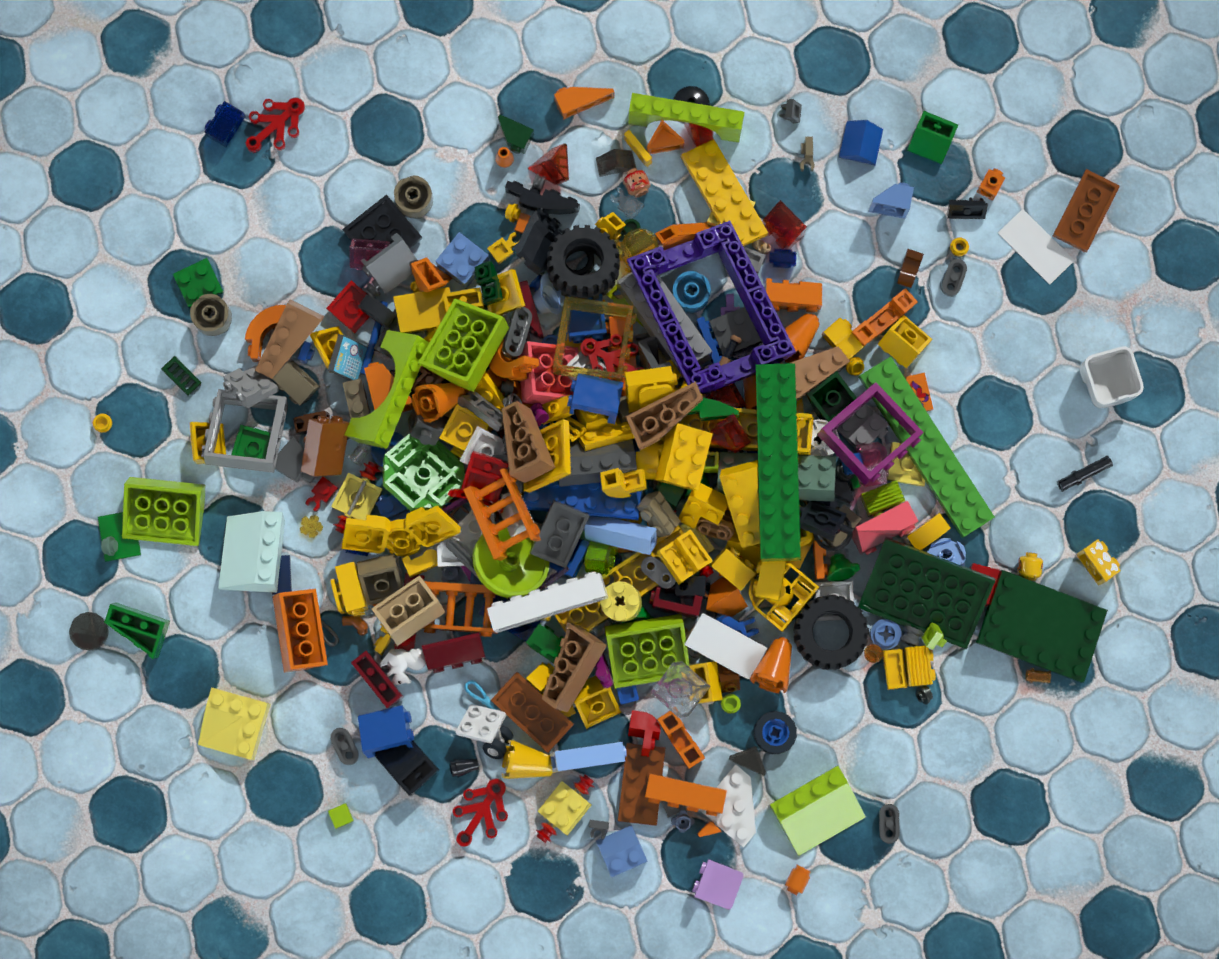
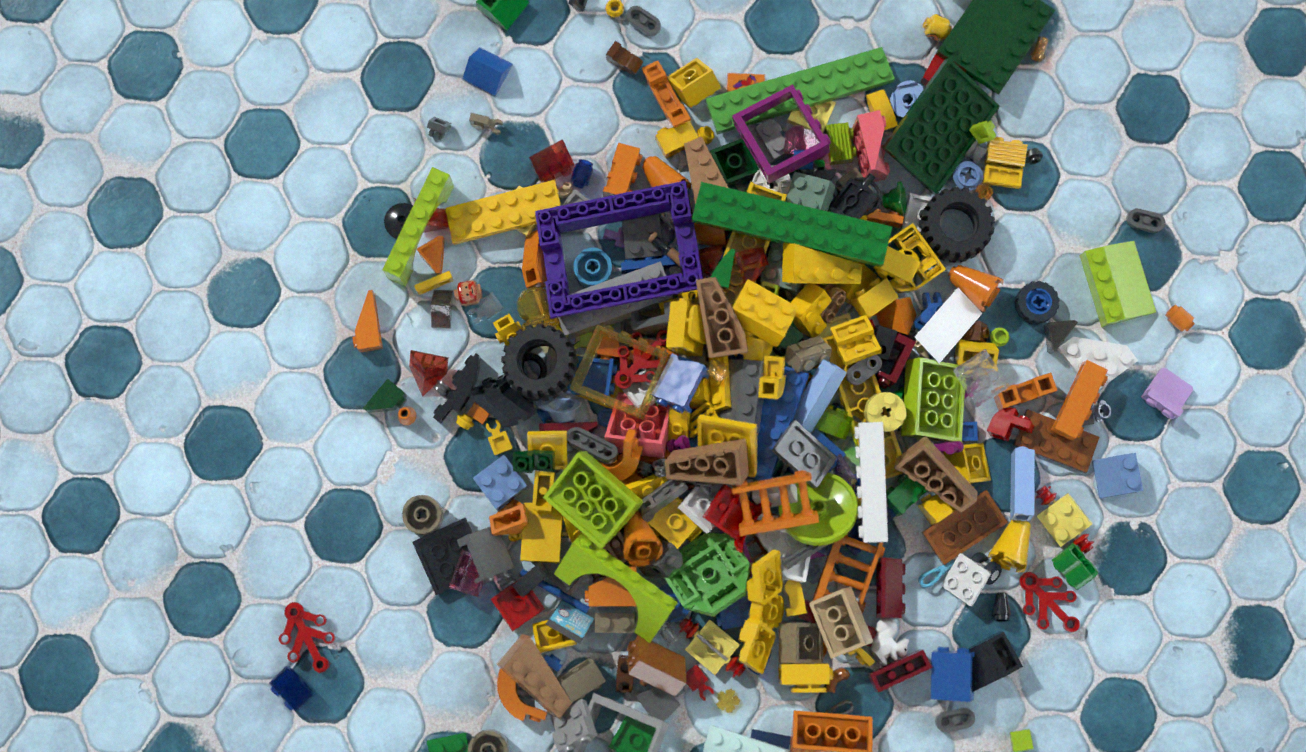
camera: 80 degrees left, 0 degrees up
dark grey tile [589,820,609,839] -> none
dark green plate [622,219,641,238] -> none
orange slope [697,821,722,837] -> none
medium blue slope [868,183,914,219] -> none
none -> clear yellow plant [707,360,729,383]
none -> green brick [1052,543,1098,590]

